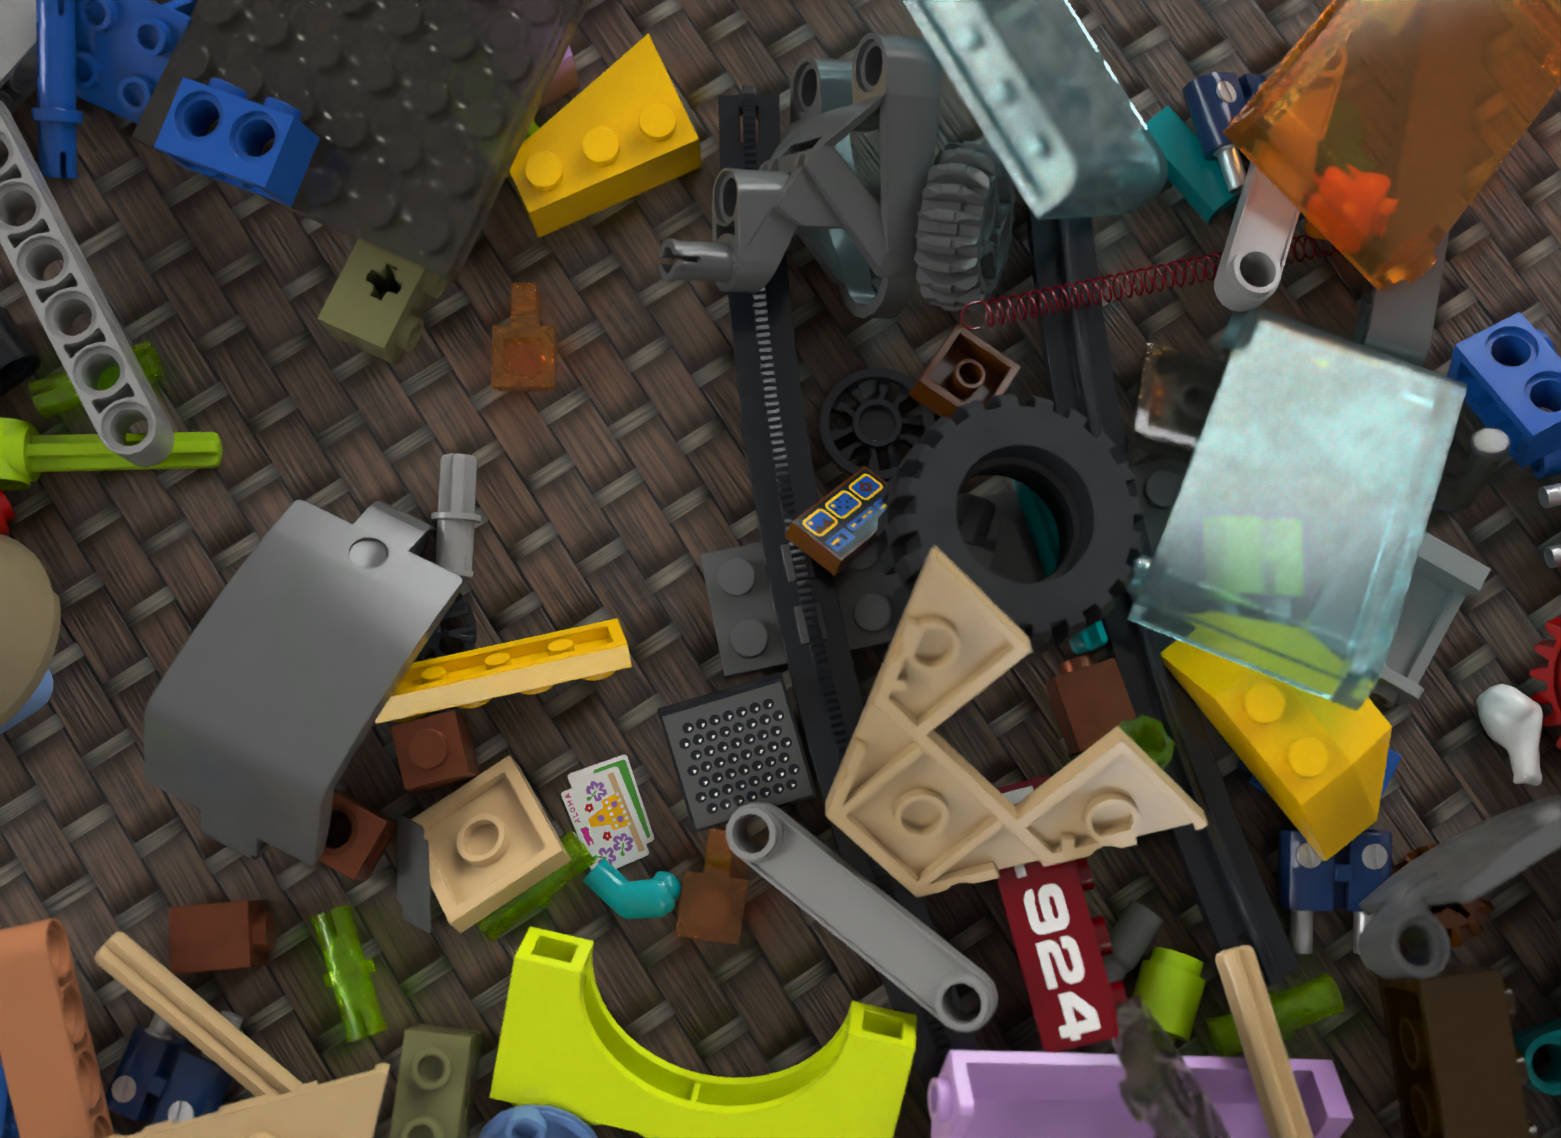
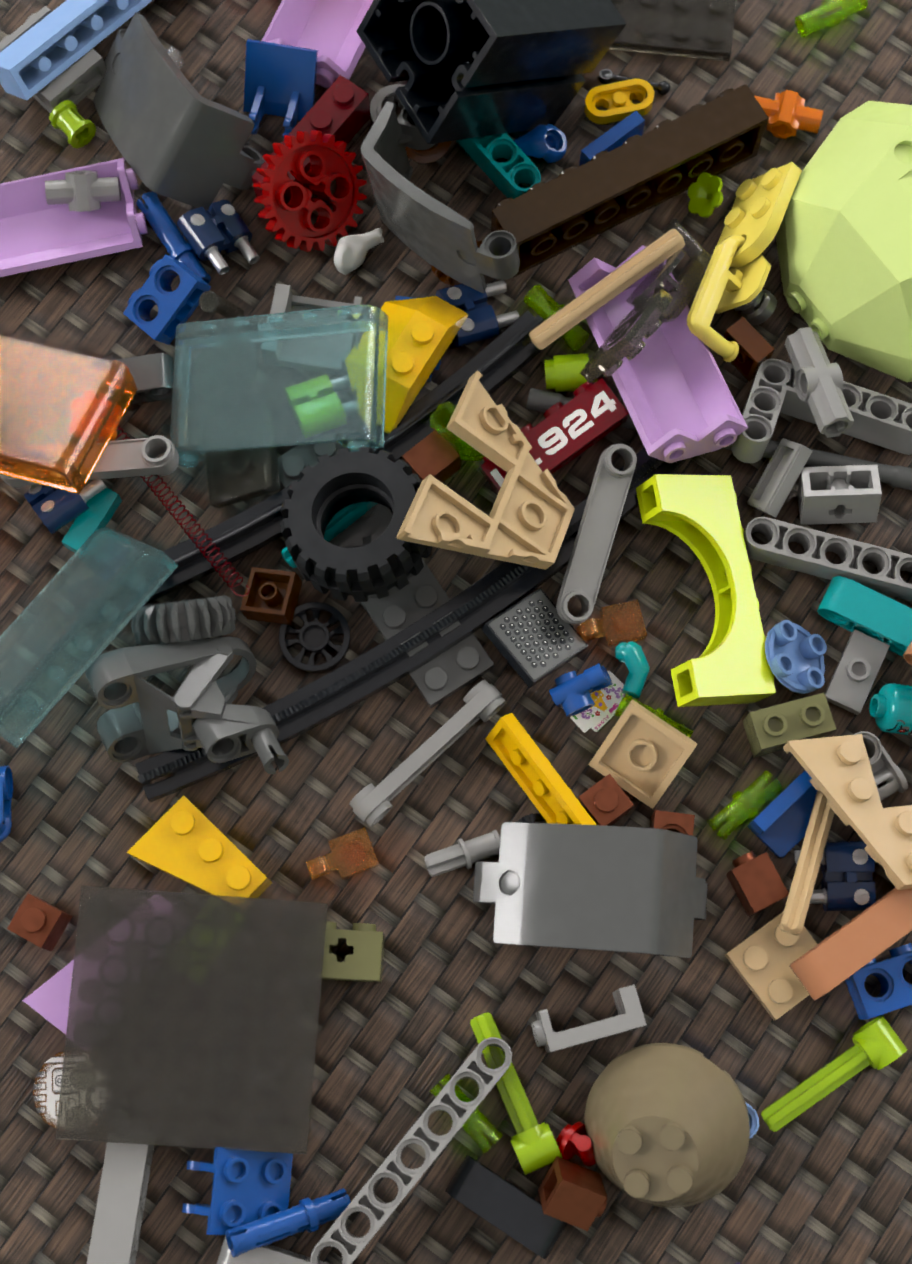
camera: 110 degrees left, 5 degrees down
blue brick [154,77,320,207] -> none
dark grey sticker [397,813,431,933] -> none
tile [785,466,887,576] -> none
none -> light grey piece [349,679,506,827]
none -> light grey panel [531,984,646,1053]
none -> blue plate [549,663,613,717]
none -> tan plate [725,910,817,1020]
none -> blue panel [747,770,818,858]

